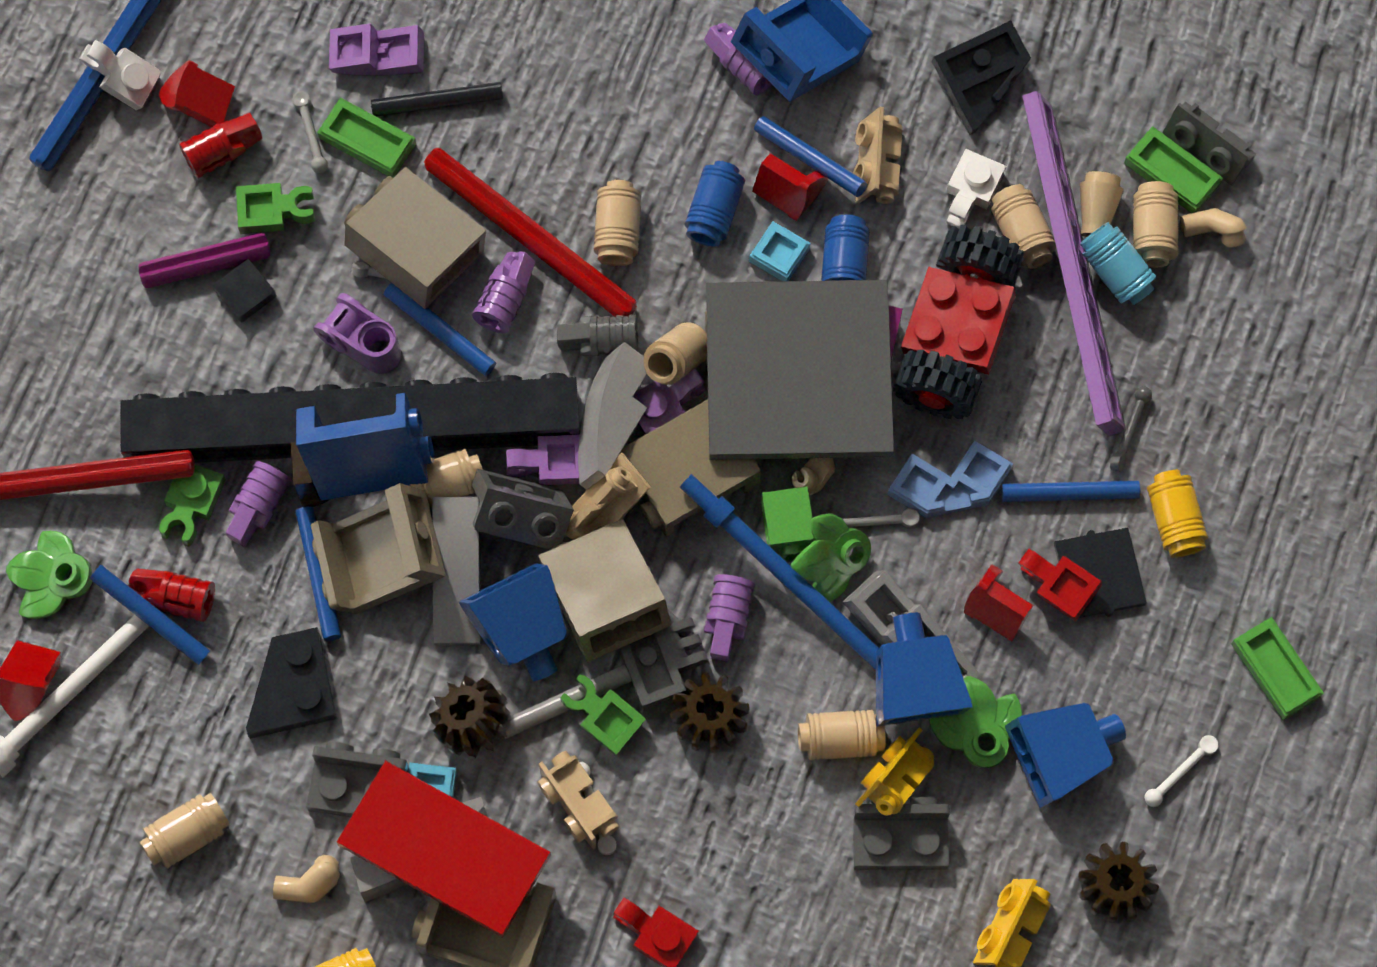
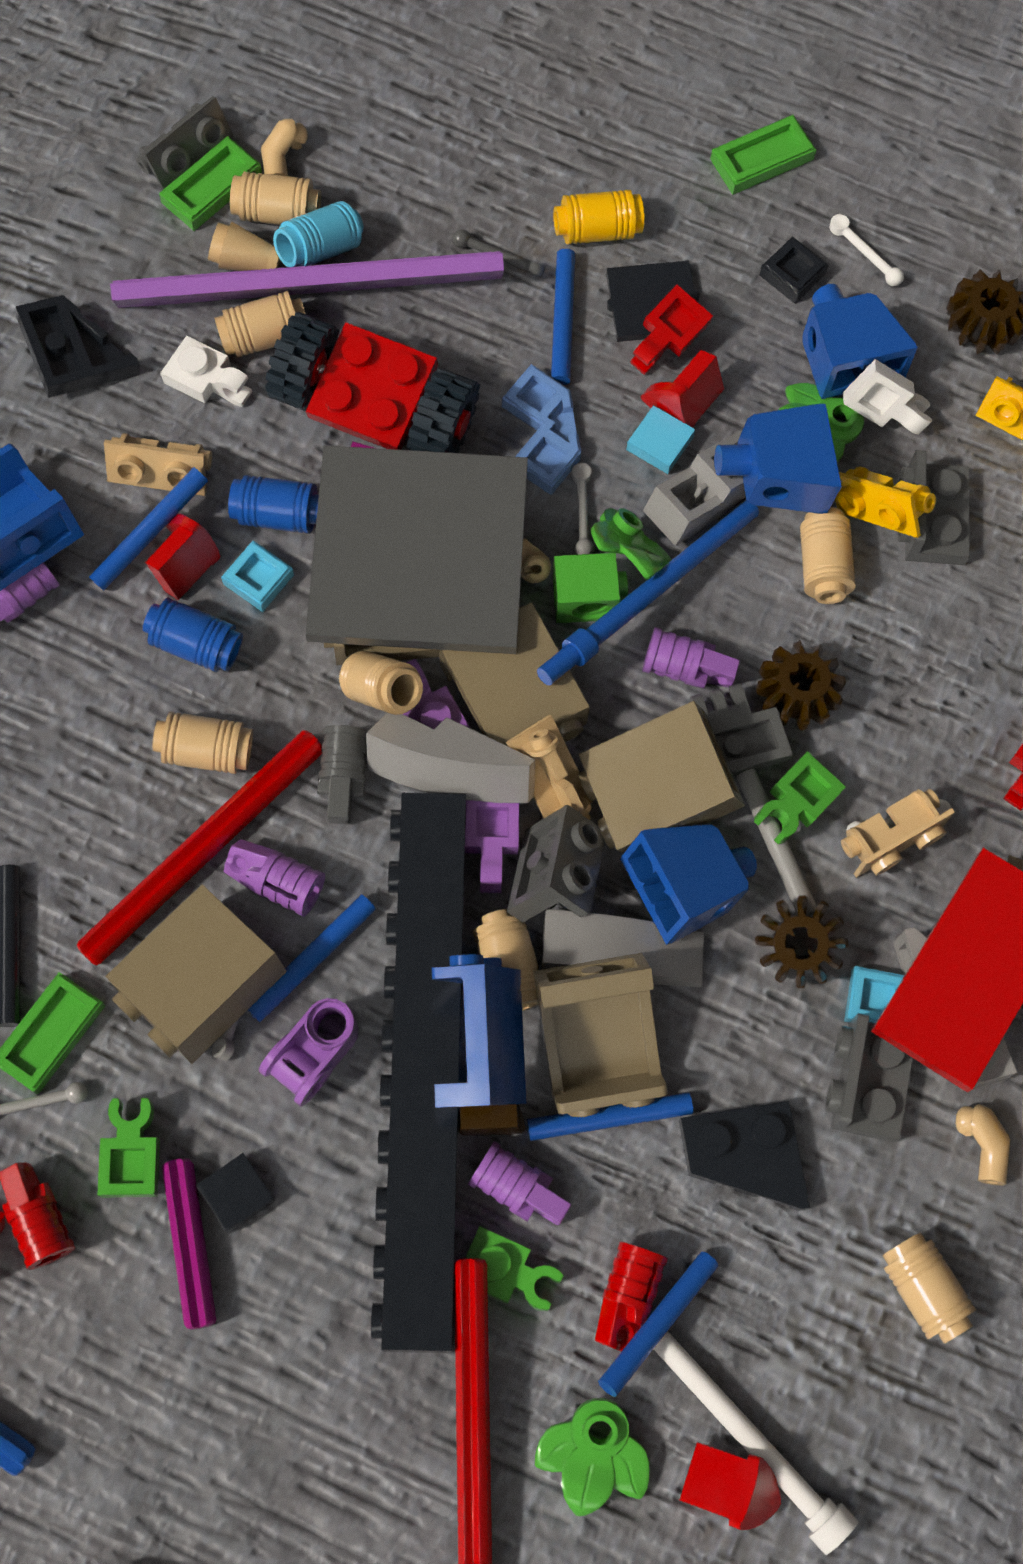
camera: 90 degrees left, 0 degrees up
none -> medium azure tile [626,405,695,474]
none -> black tile [759,236,829,304]
none -> white plate [843,359,932,435]

